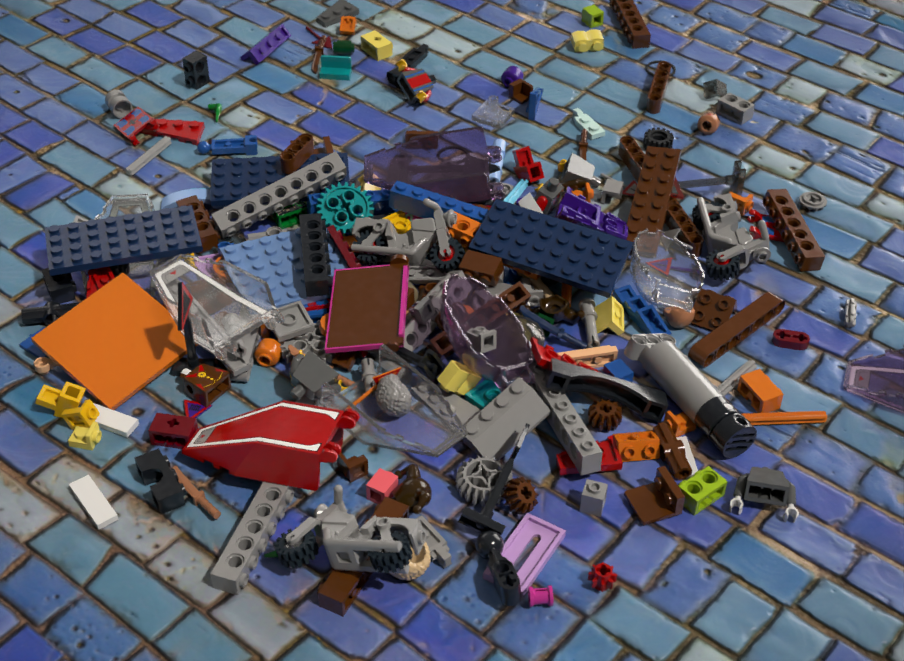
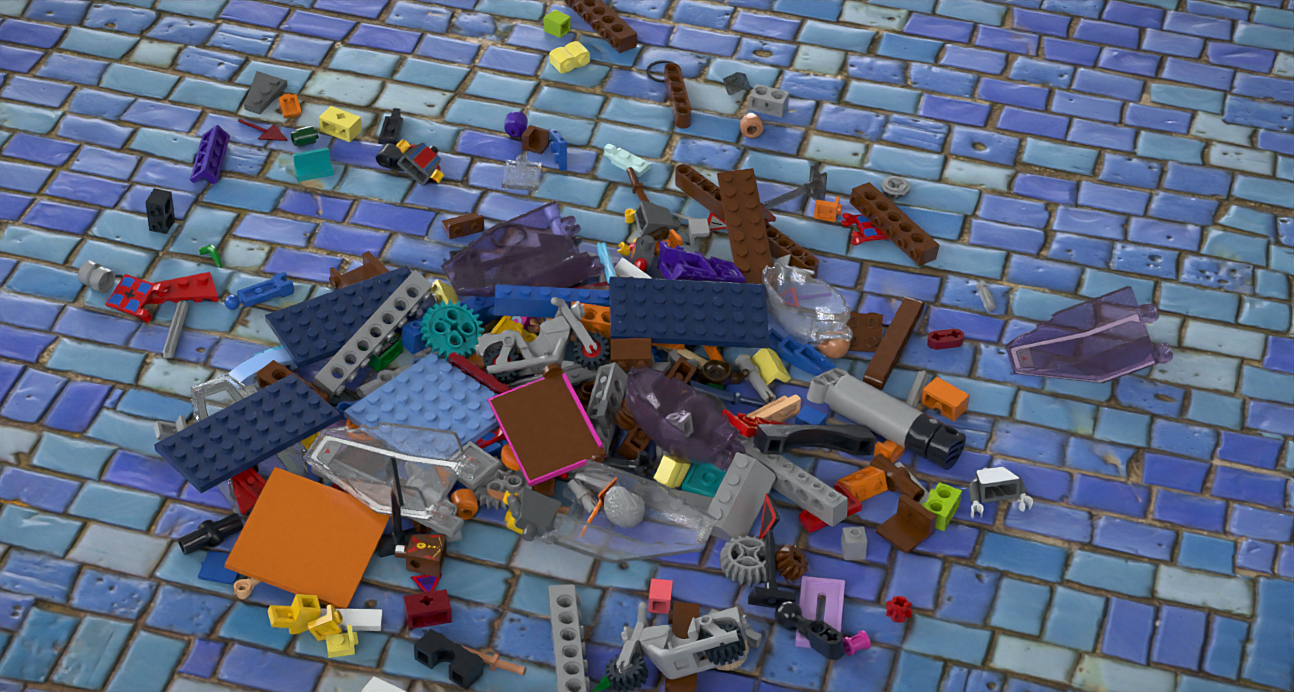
camera: 25 degrees left, 0 degrees up
black brick [41,268,77,304] -> none
red windscreen [182,400,360,491] -> none
reddish brown beam [280,133,314,174] -> none
black brick [299,213,332,297] -> none
reddish brown sword [311,35,327,74] -> none
reddish brown panel [337,452,369,483] -> none
dark brown piece [392,464,432,514] -> none
red brick [512,146,545,183] -> none
reddish brown gear [588,398,622,432] -> none
black tyre [643,127,674,150] -> none
light grey piece [692,193,771,281] -> none
orange axle [741,411,827,425] -> none

